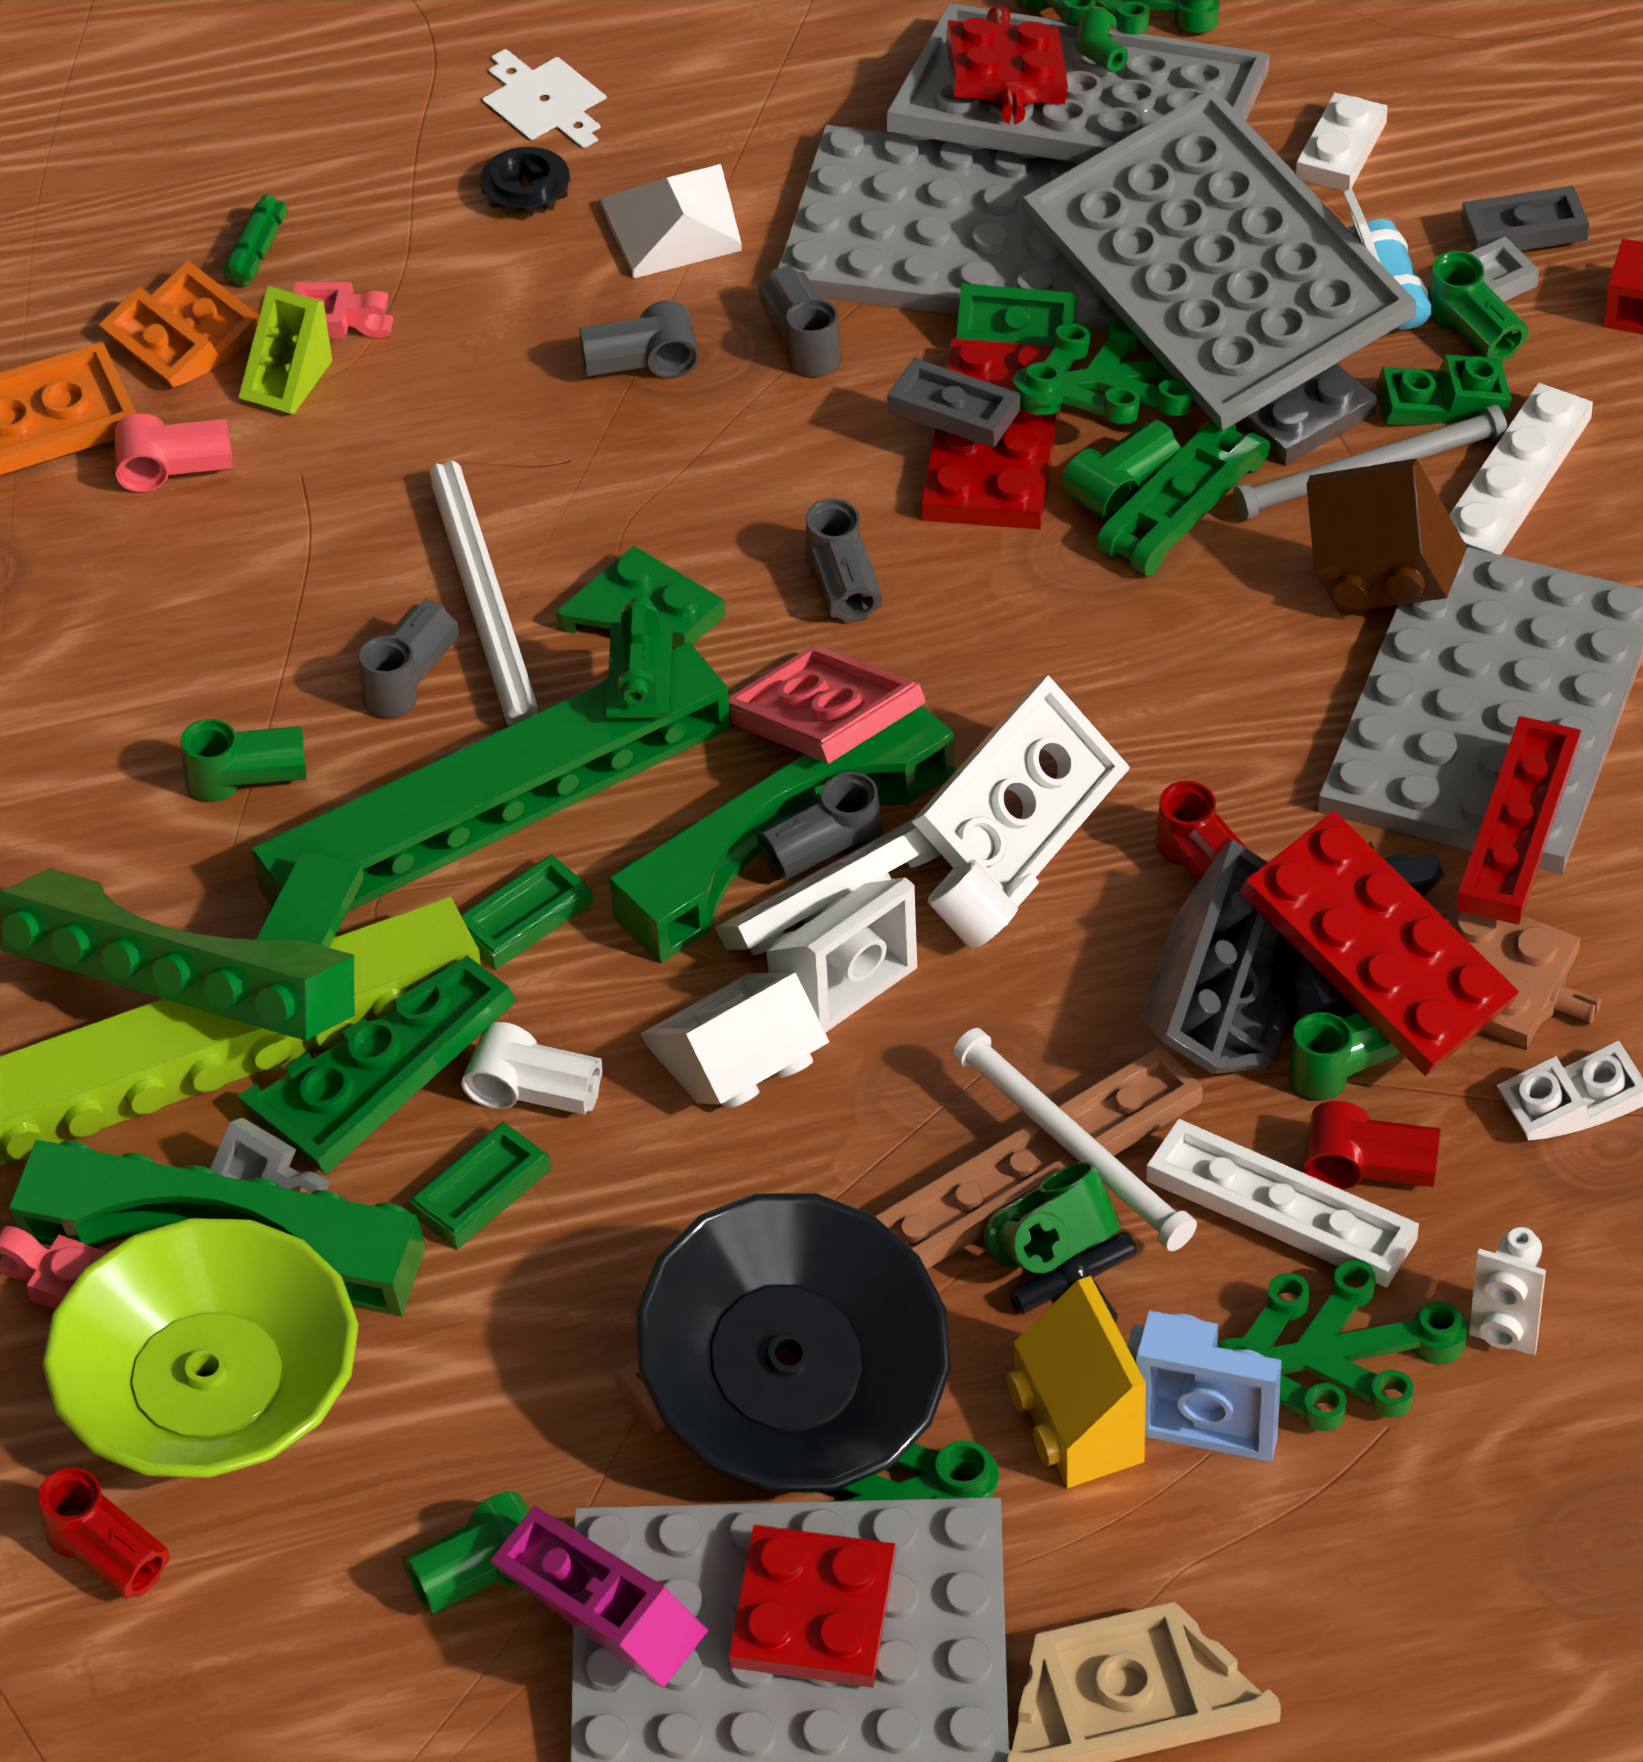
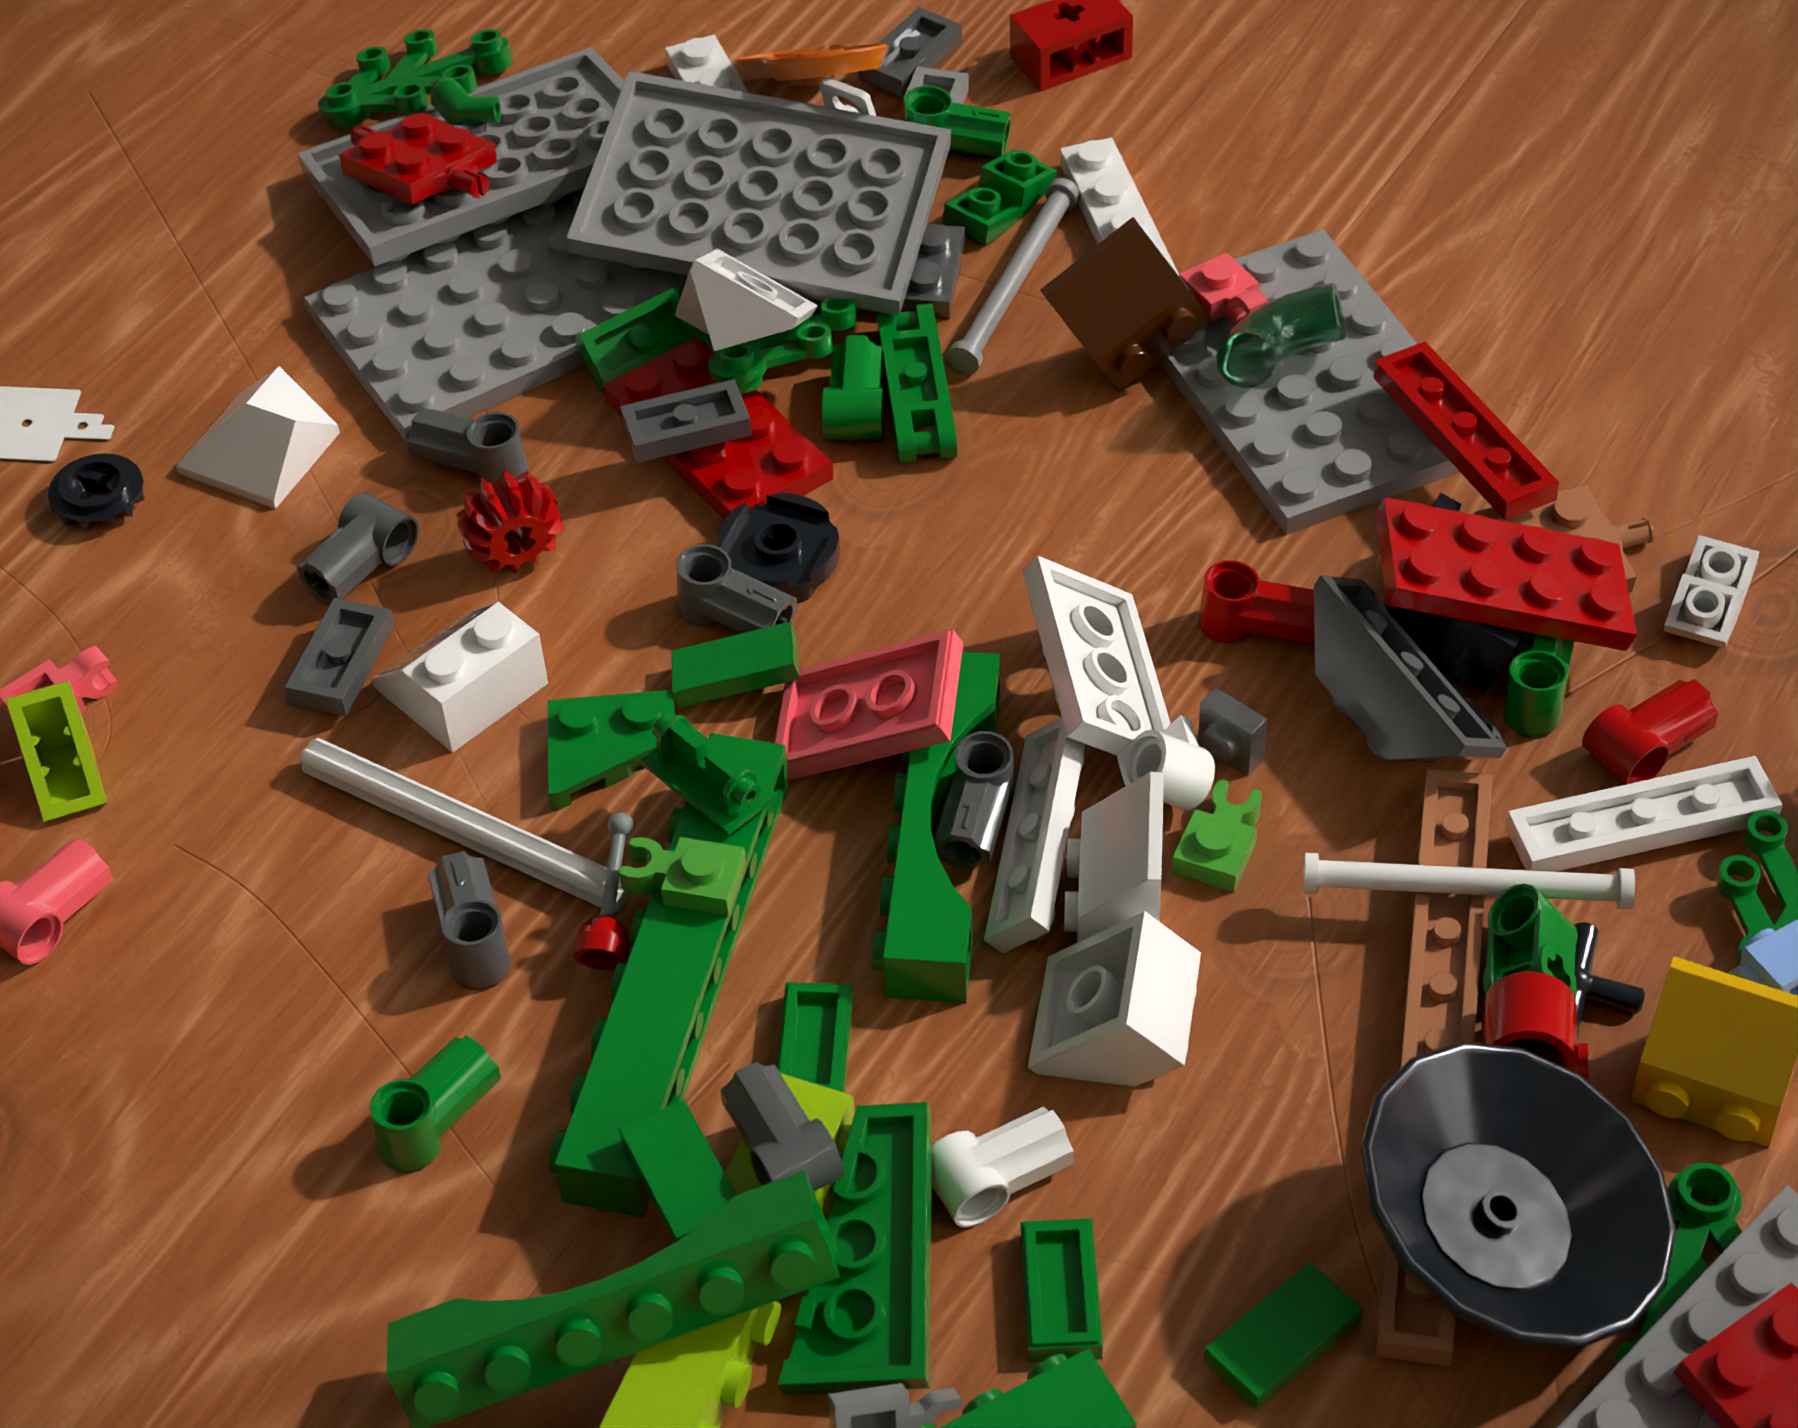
camera: 45 degrees left, 0 degrees up
none -> dark grey plate [284,598,395,716]
none -> white slope [372,602,548,753]
none -> red gear [456,469,564,574]
none -> red hinge [573,812,634,970]
none -> bright green plate [619,837,746,917]
none -> green tile [671,621,800,708]
none -> white slope [675,249,818,351]
none -> black plate [717,493,840,603]
none -> dark grey piece [720,1062,844,1191]
none -> orange plate [731,43,889,87]
none -> bright green plate [1172,779,1262,892]
none -> coral plate [1179,253,1269,338]
none -> flat silver plate [1198,688,1267,775]
none -> green tile [1204,1261,1363,1410]
none -> clear green cylinder [1216,282,1346,388]
none -> red piece [1472,971,1588,1081]

